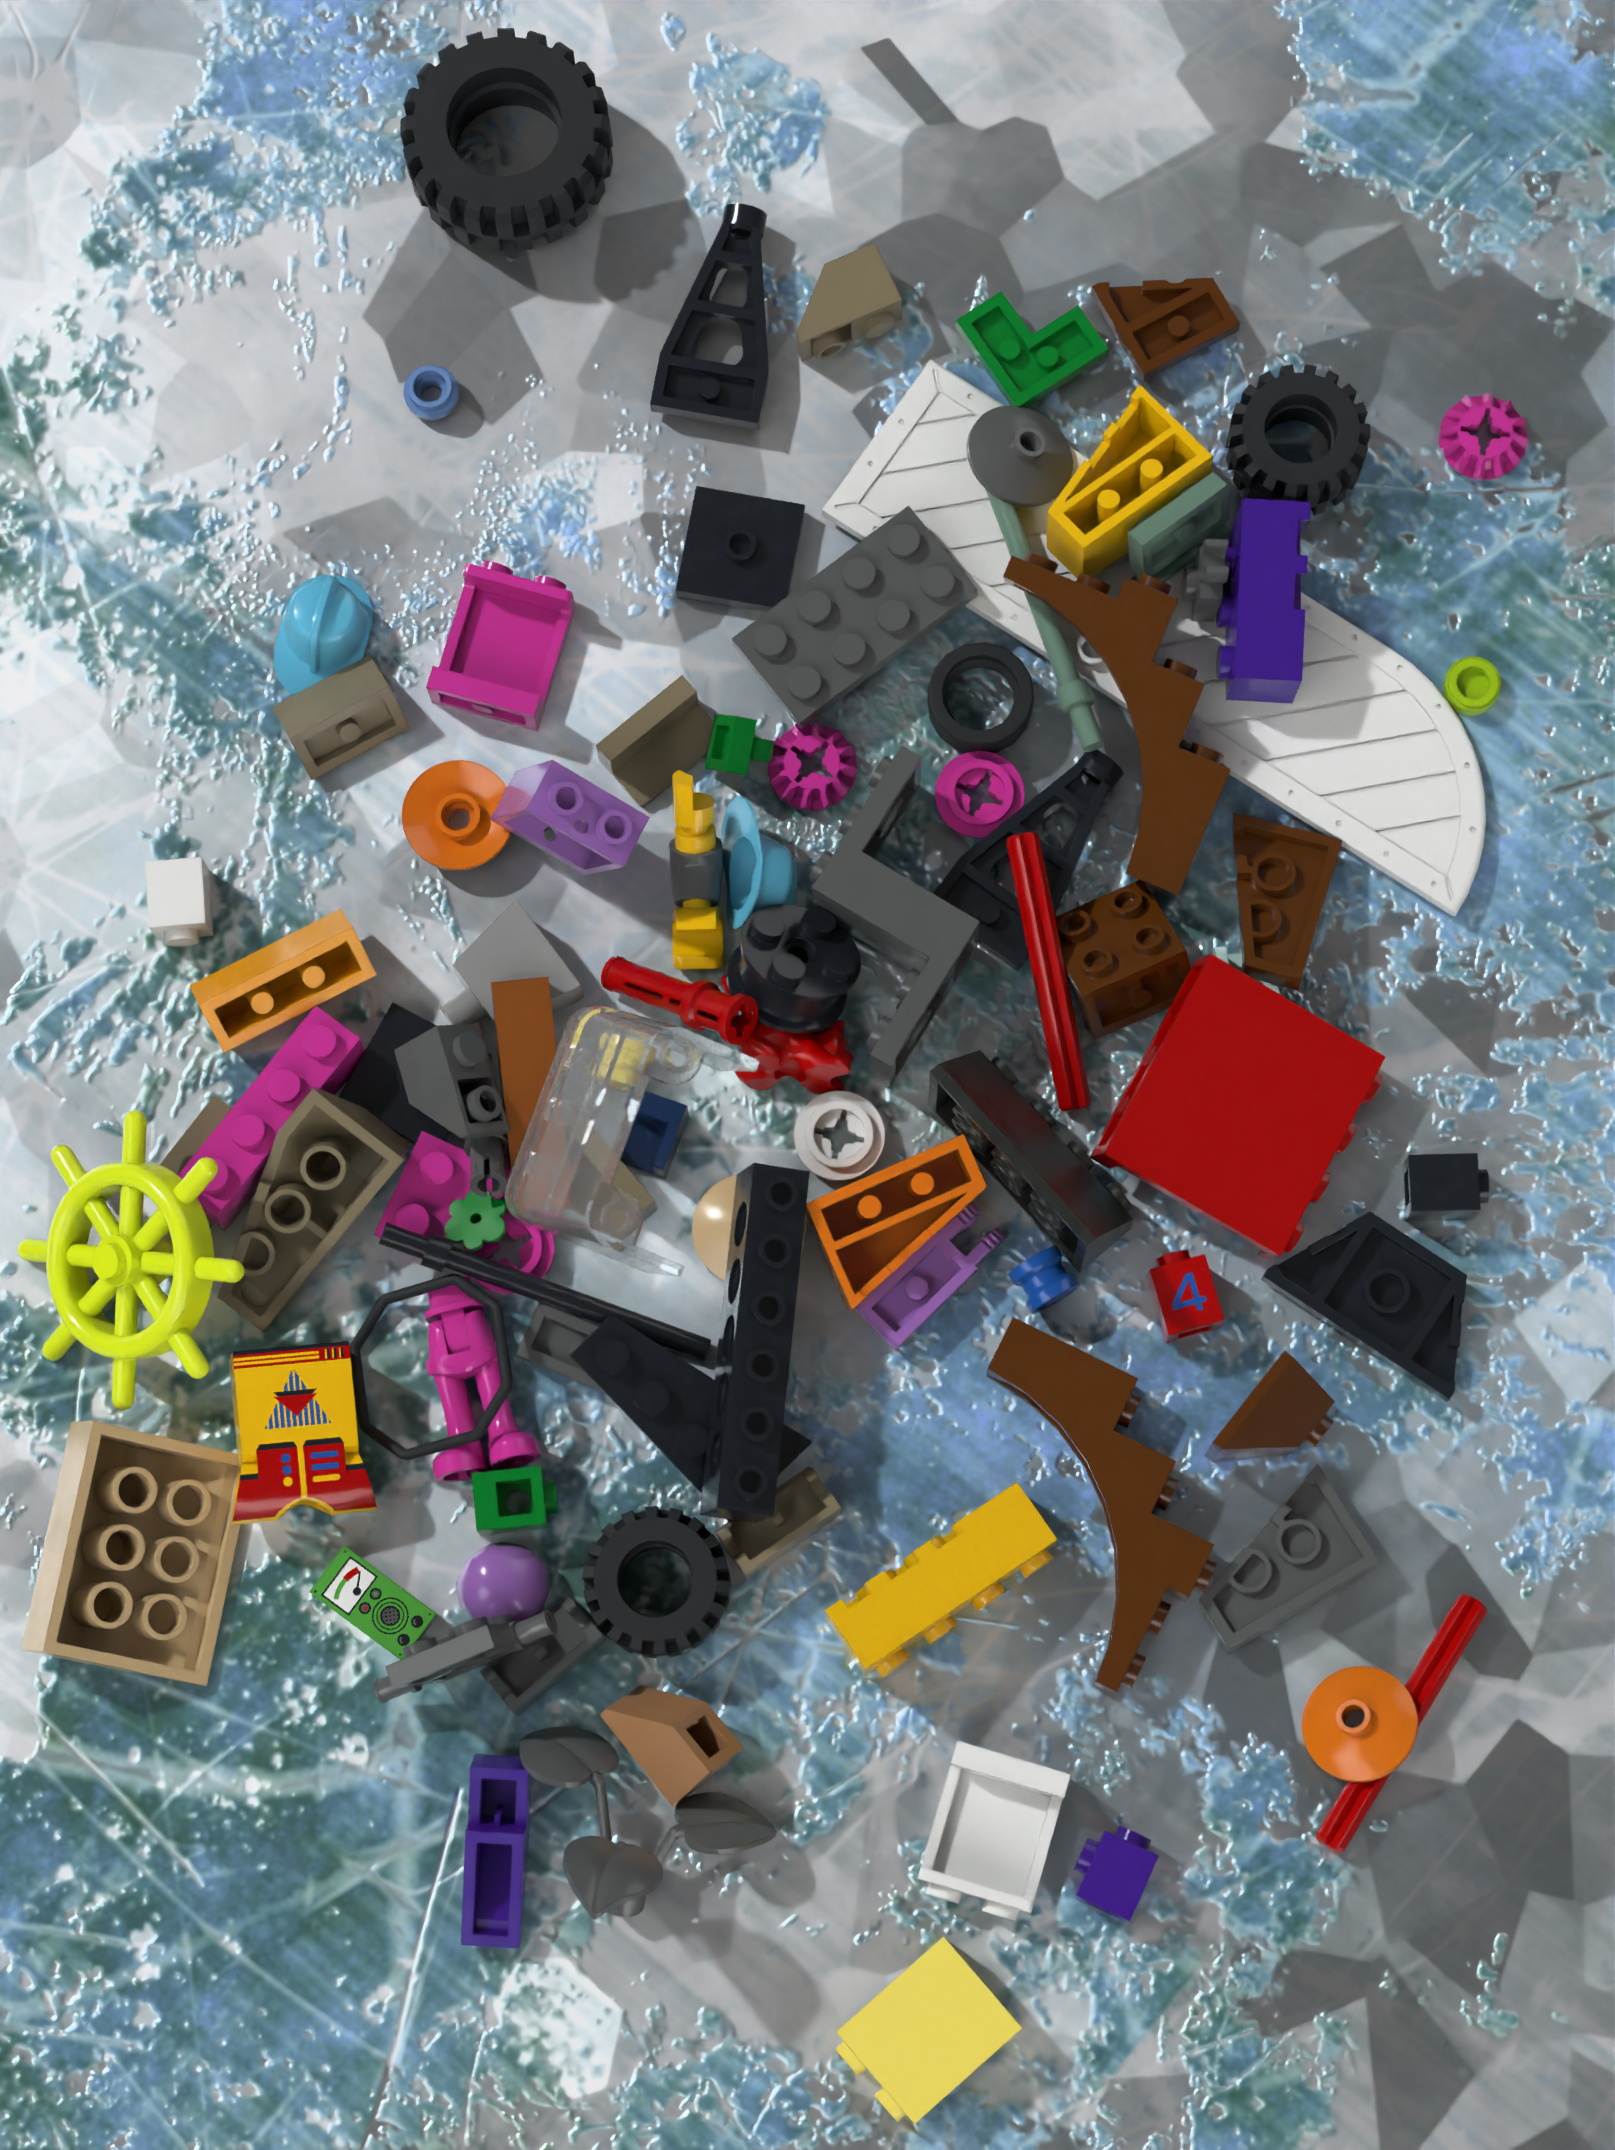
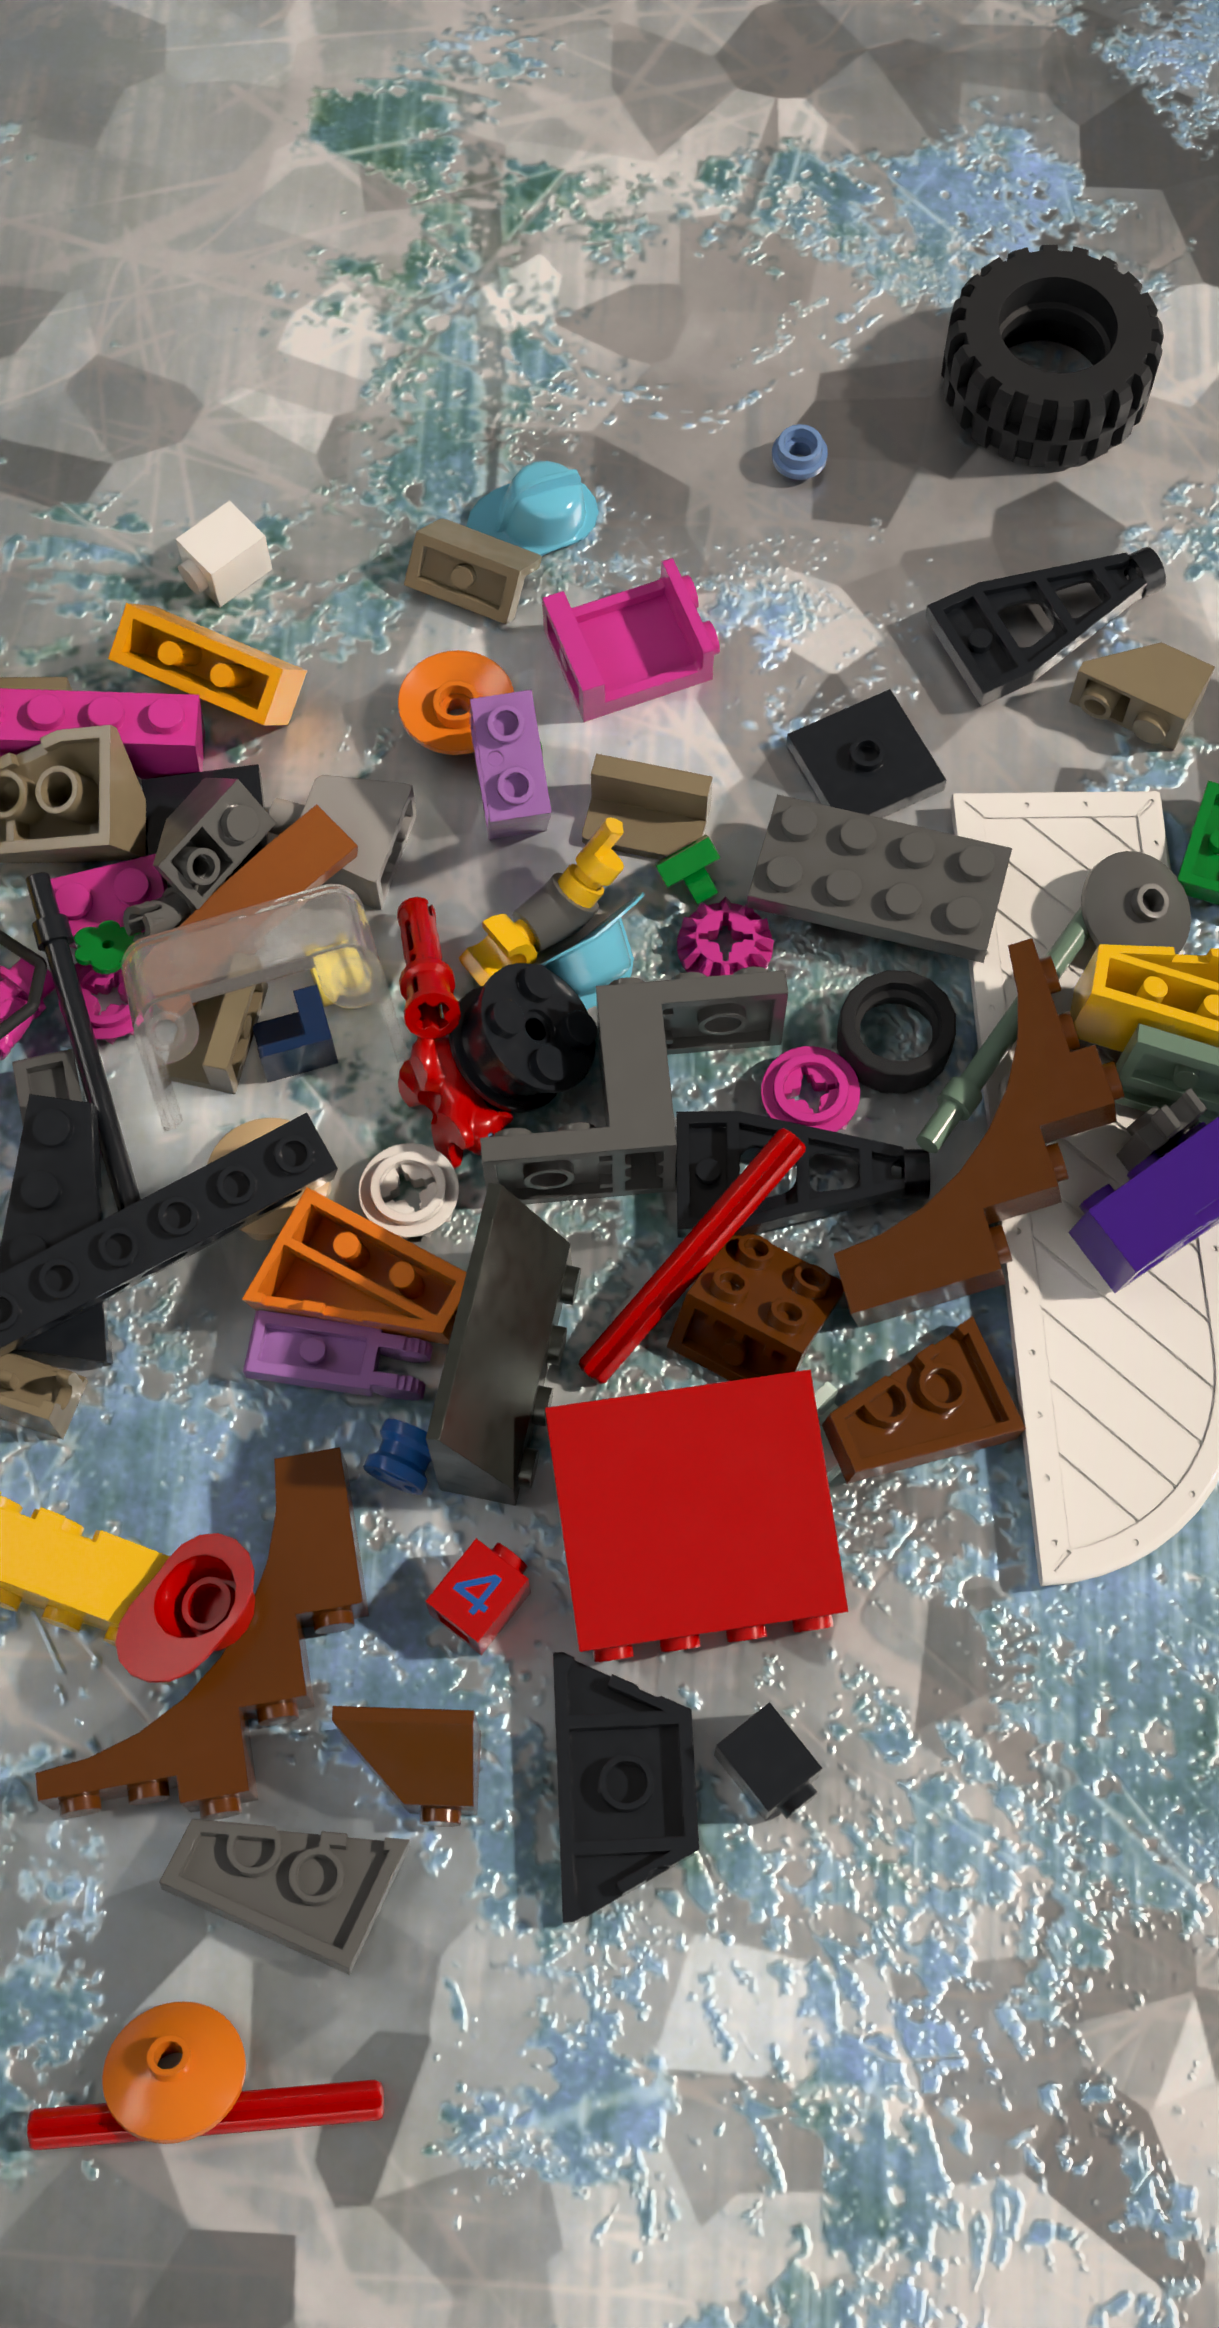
camera: 50 degrees right, 10 degrees down
none -> red piece [115,1533,255,1683]

